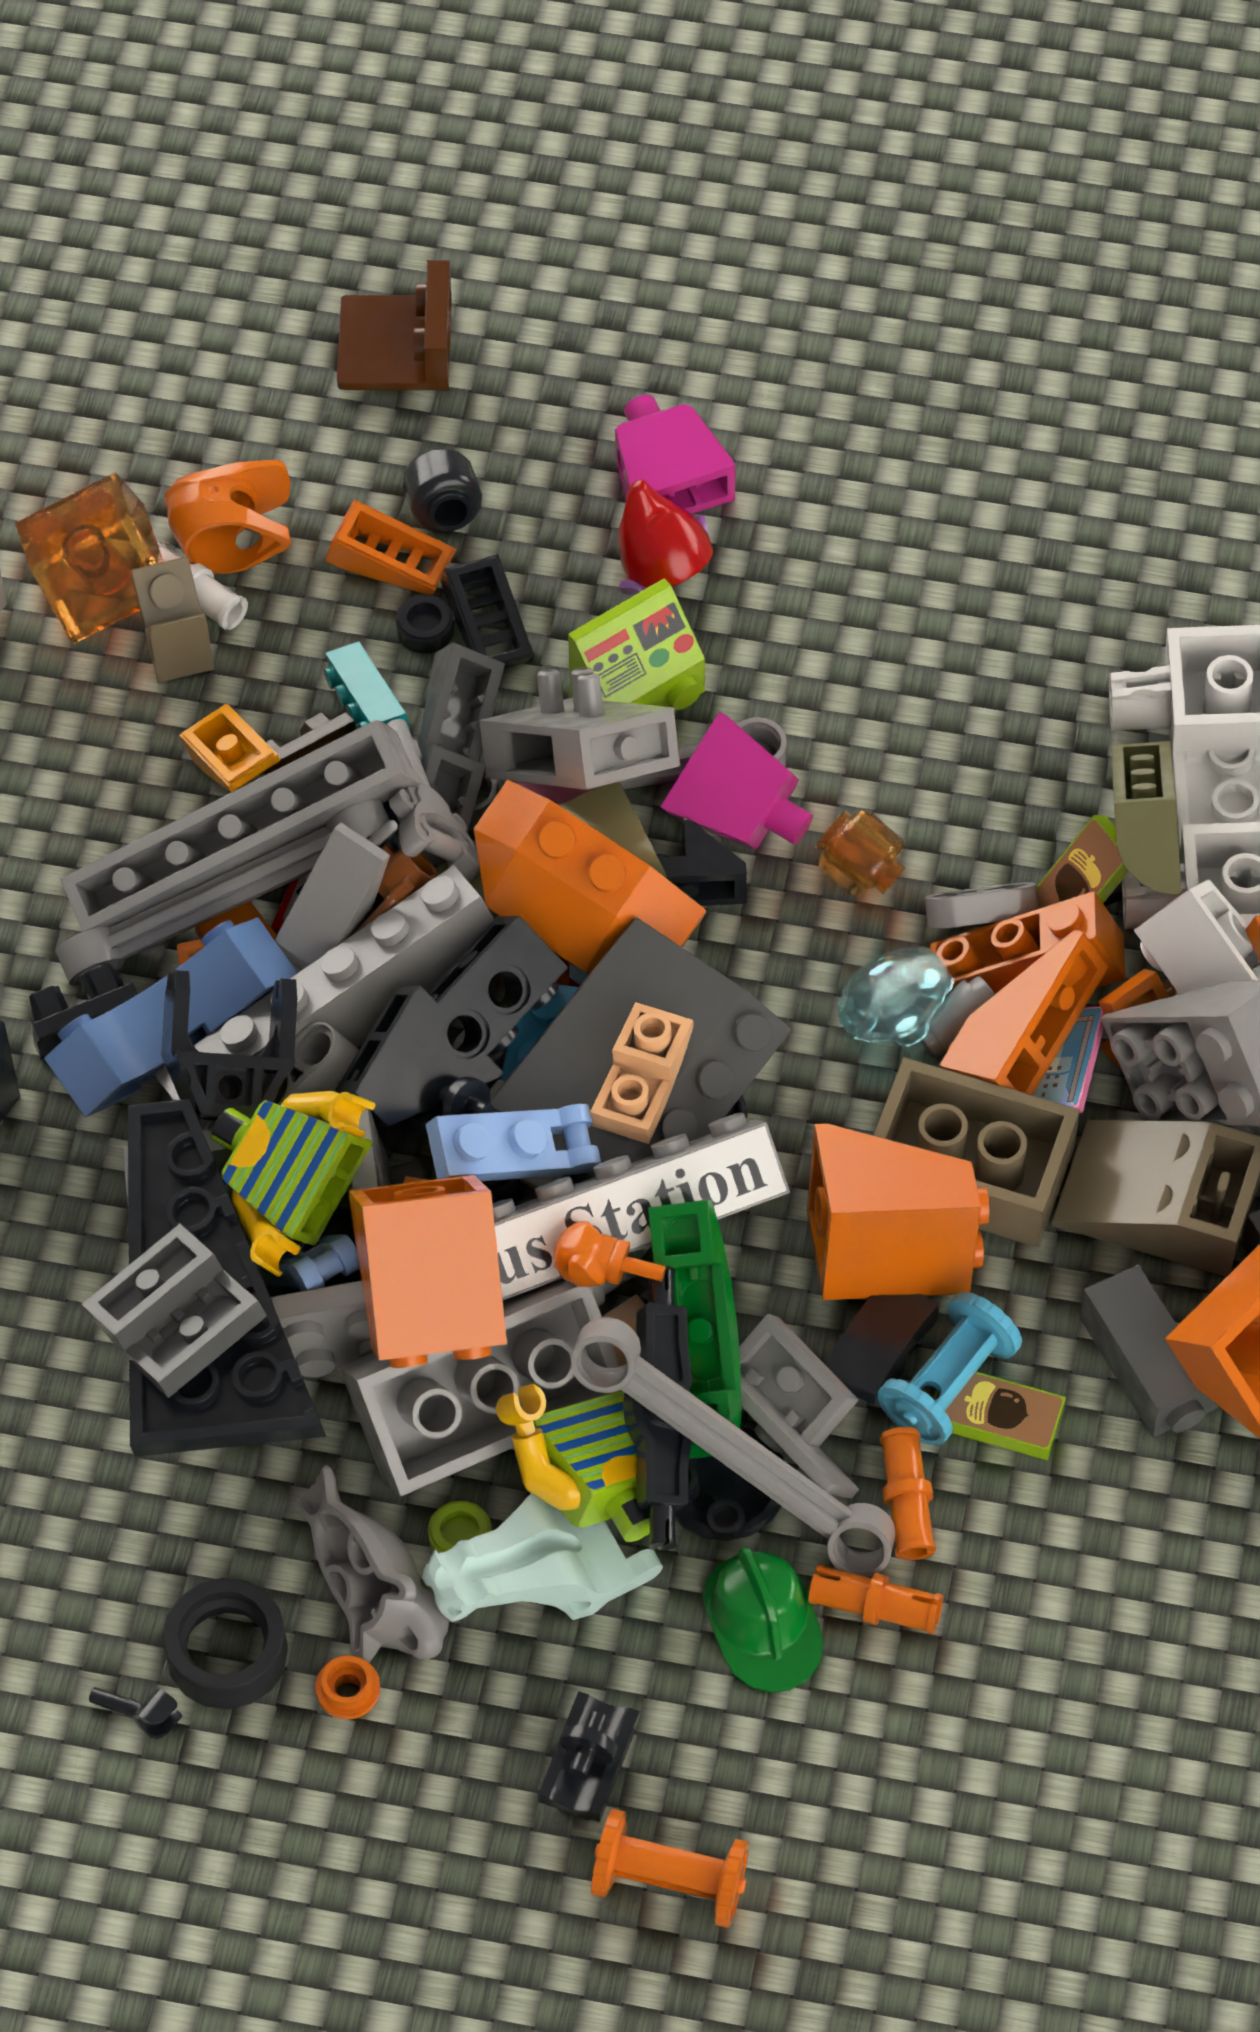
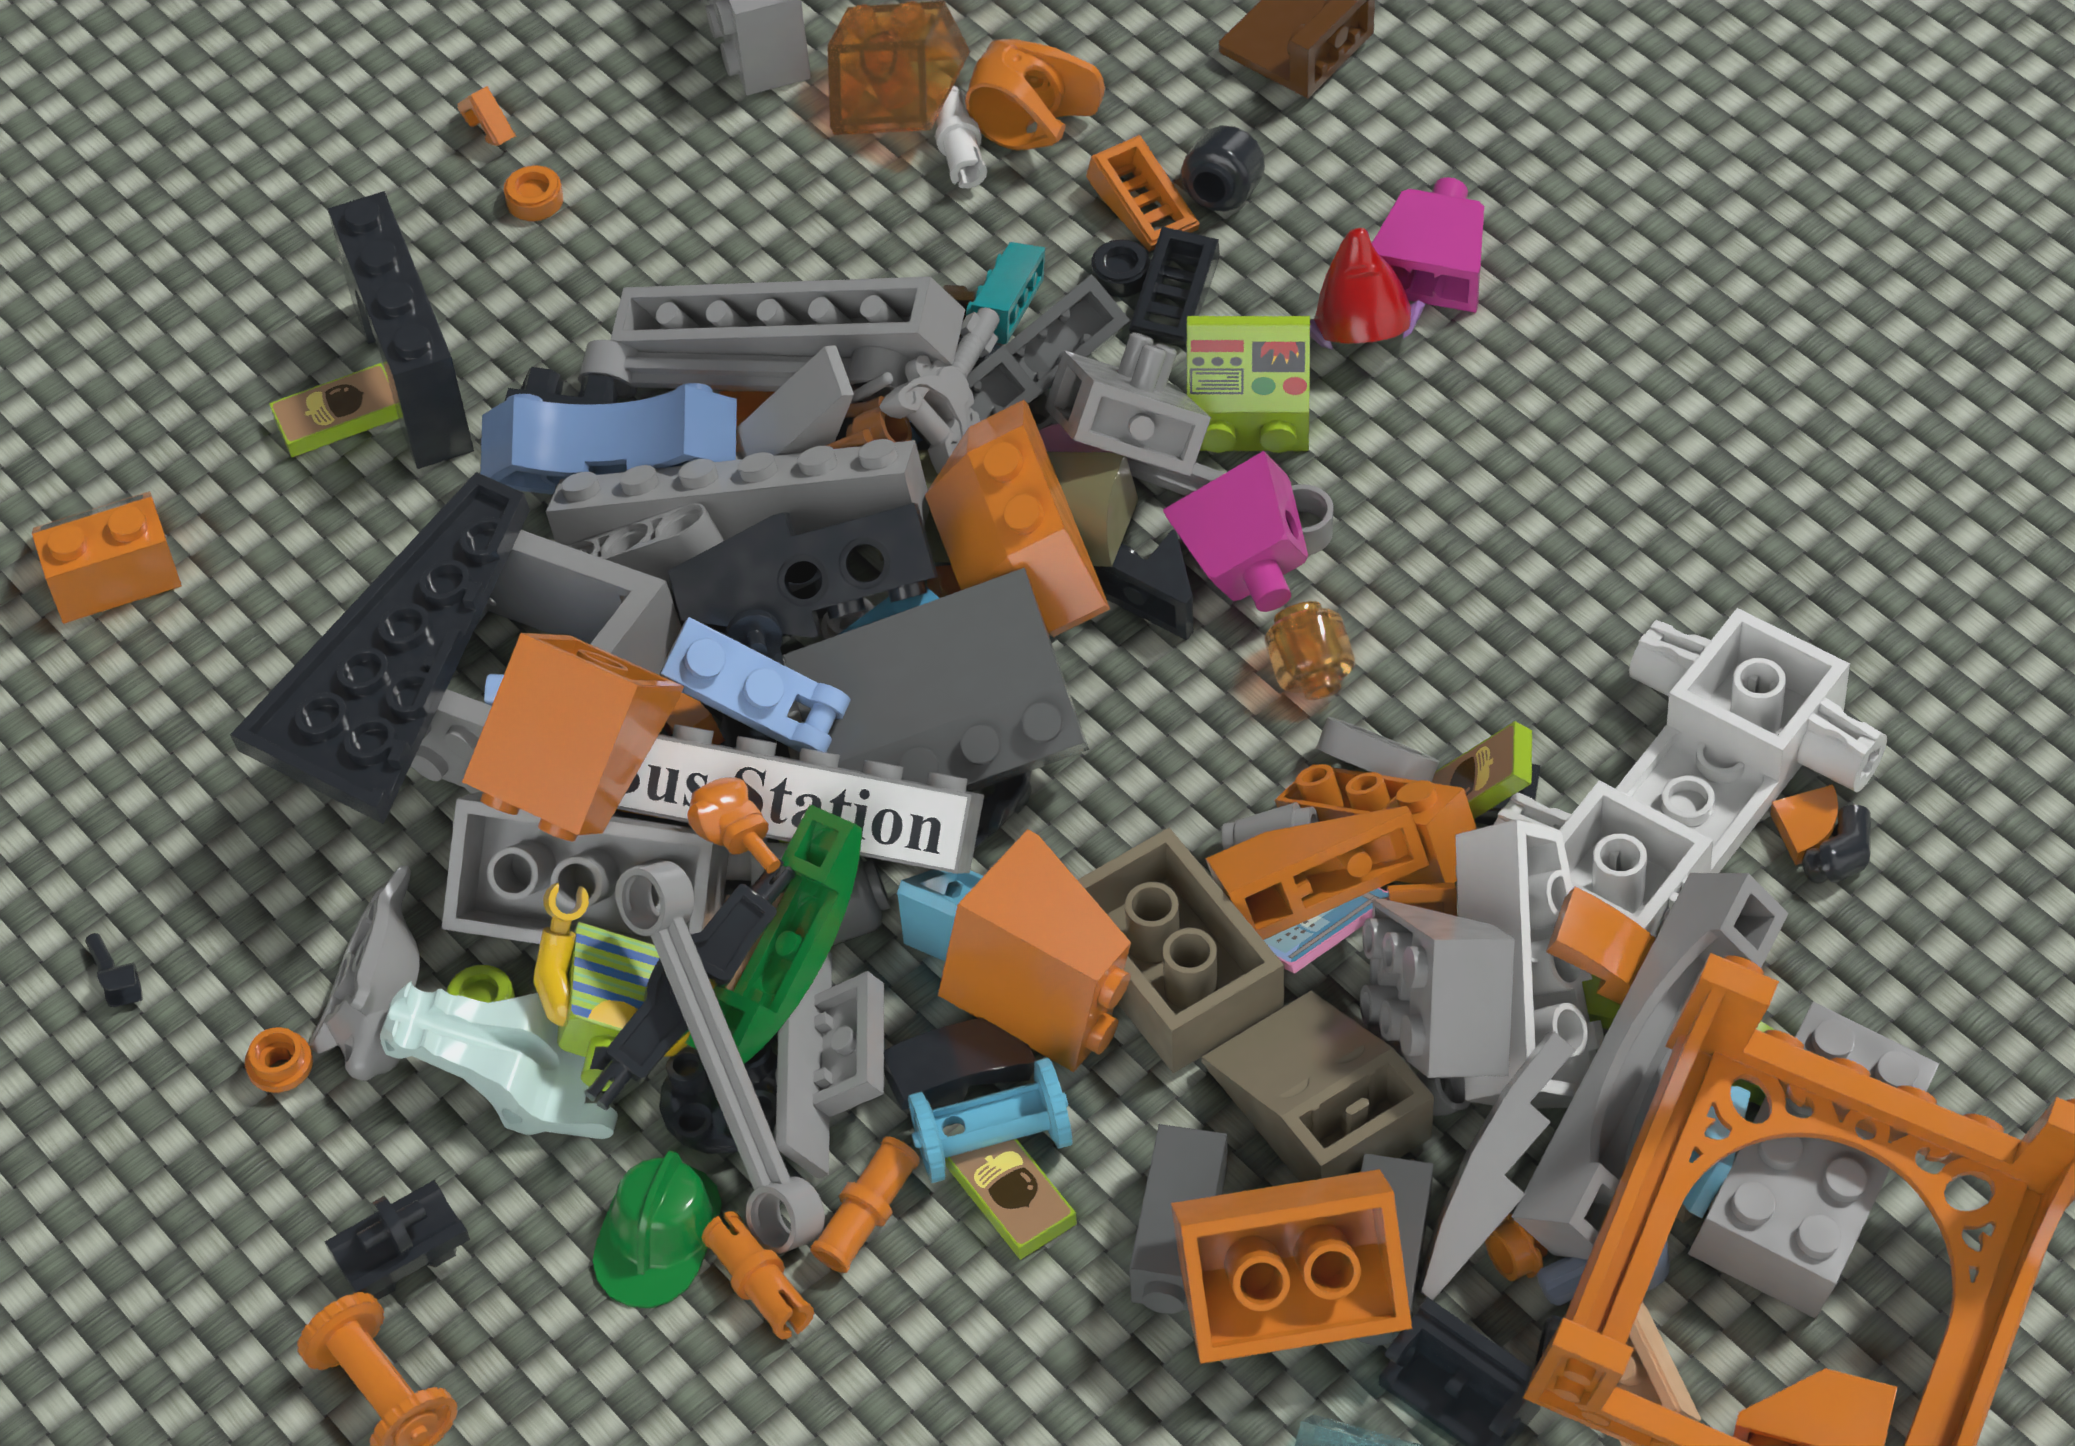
camera: 40 degrees right, 5 degrees down
dark grey slope [81,1223,267,1398] -> none
dark tan slope [130,557,214,683] -> none
black piece [161,970,298,1121] -> none
black tyre [162,1578,288,1709] -> none
light orange slope [179,703,281,792] -> none
torso [211,1091,376,1277] -> none
light nougat slope [590,1002,693,1144] -> none
clear light blue dish [838,948,954,1046] -> none
olive brick [1111,741,1182,894] -> none
none -> medium azure slope [897,869,983,961]

